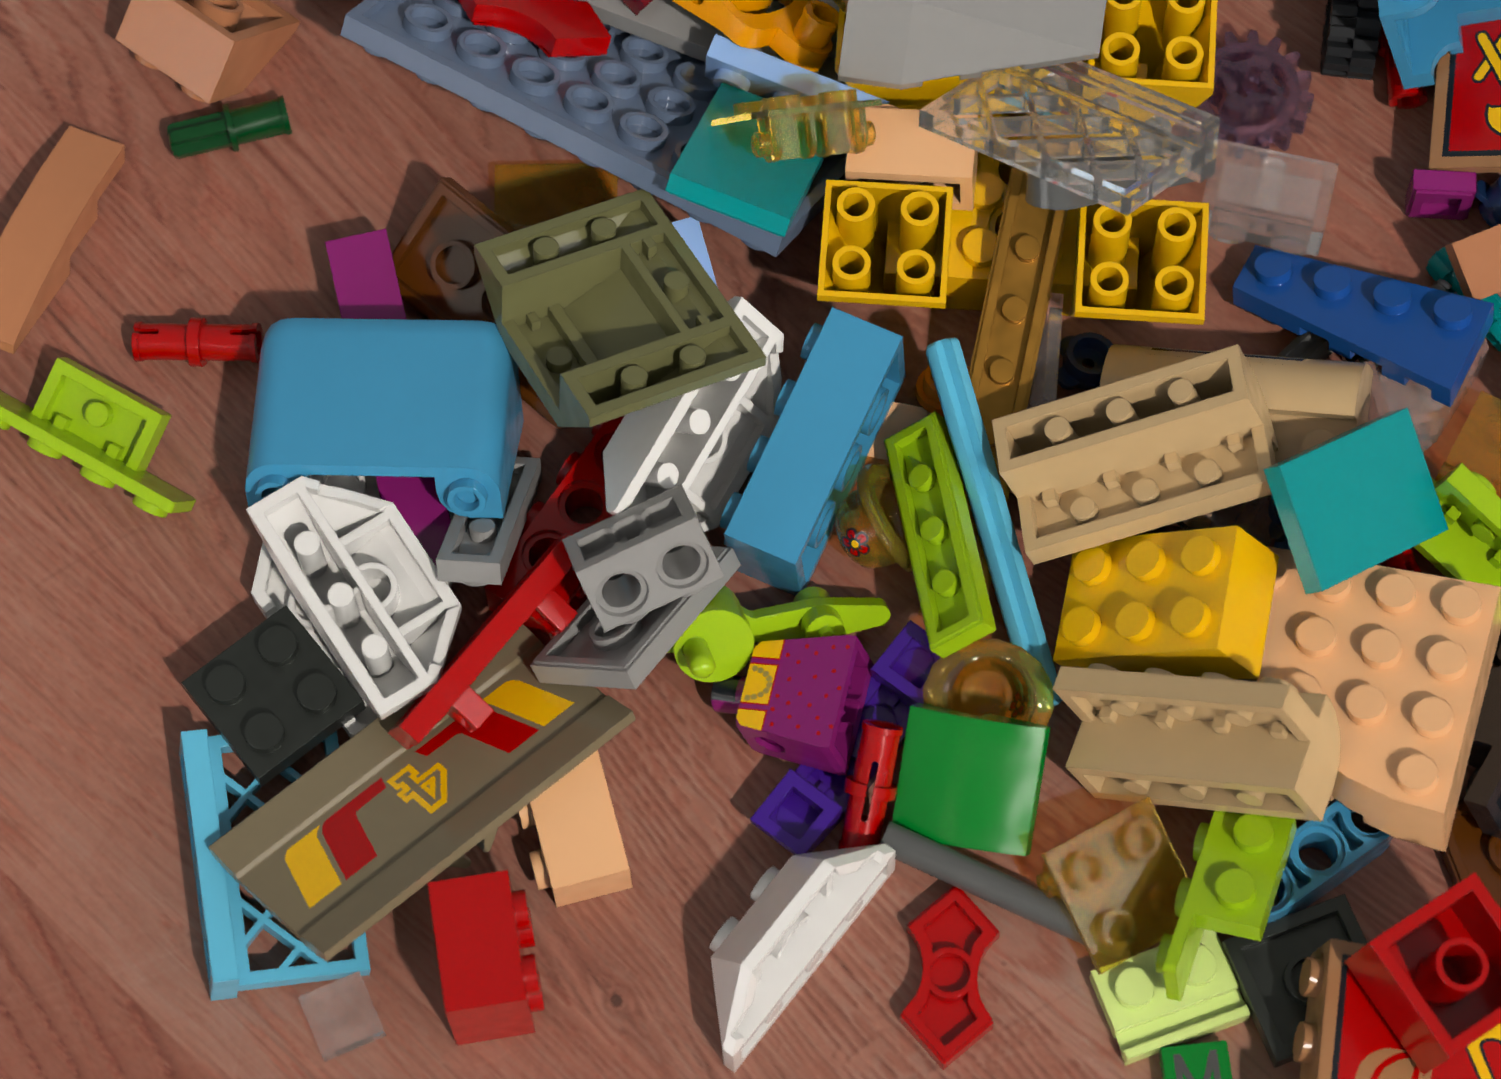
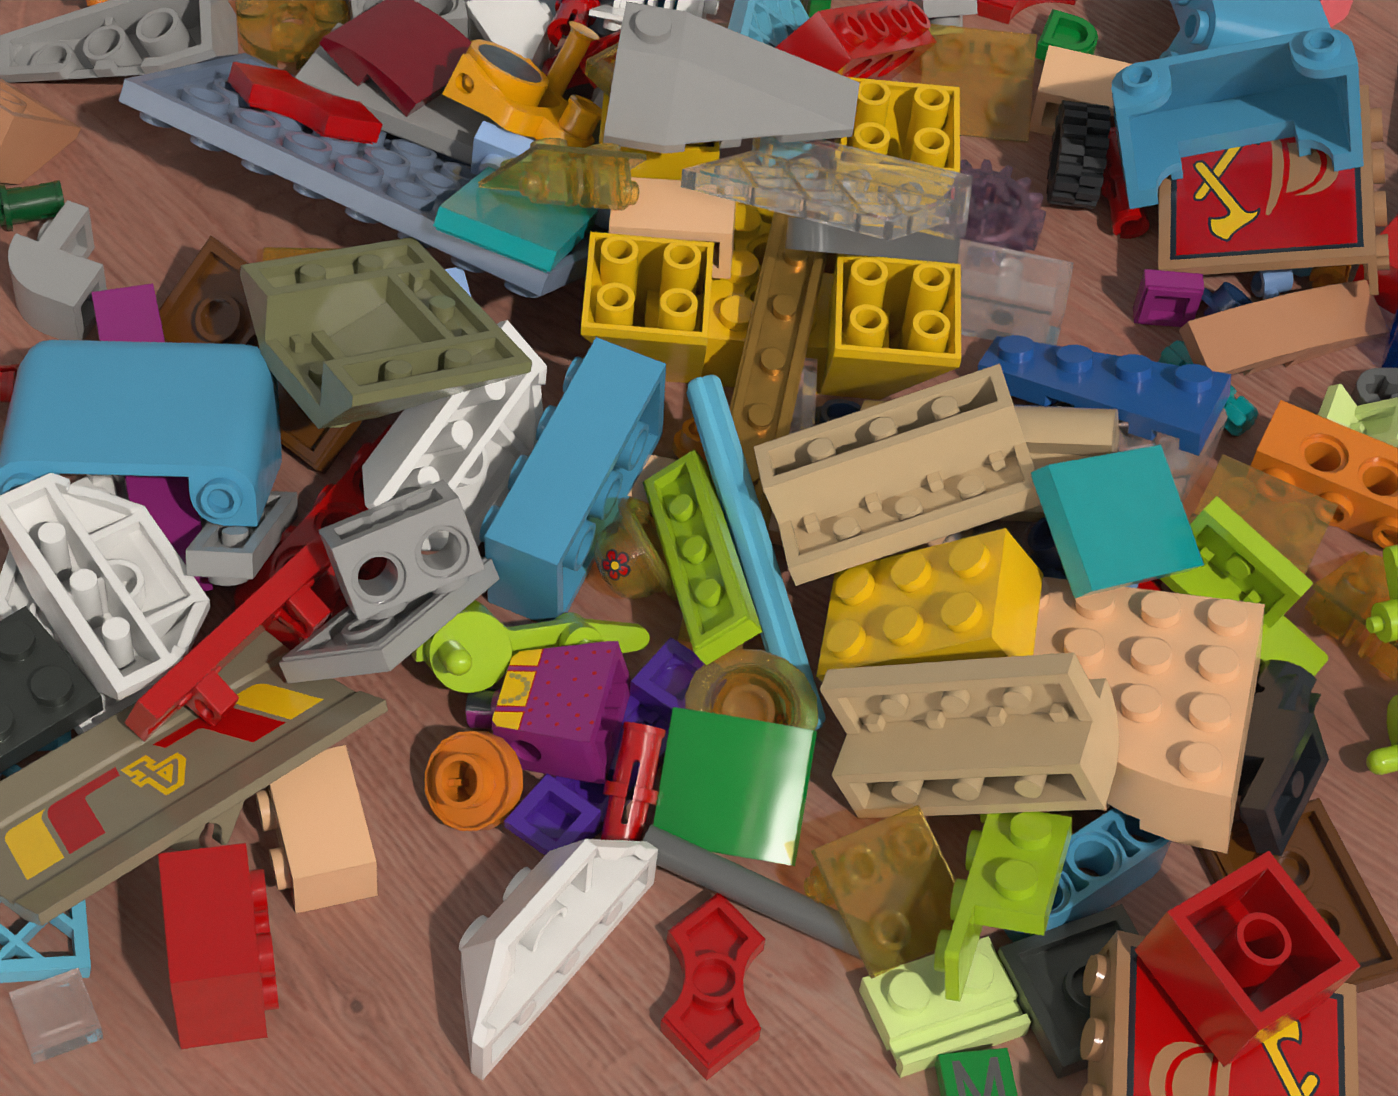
camera: 10 degrees left, 15 degrees down
none -> light grey brick [8,200,107,340]
none -> orange plate [425,731,523,831]

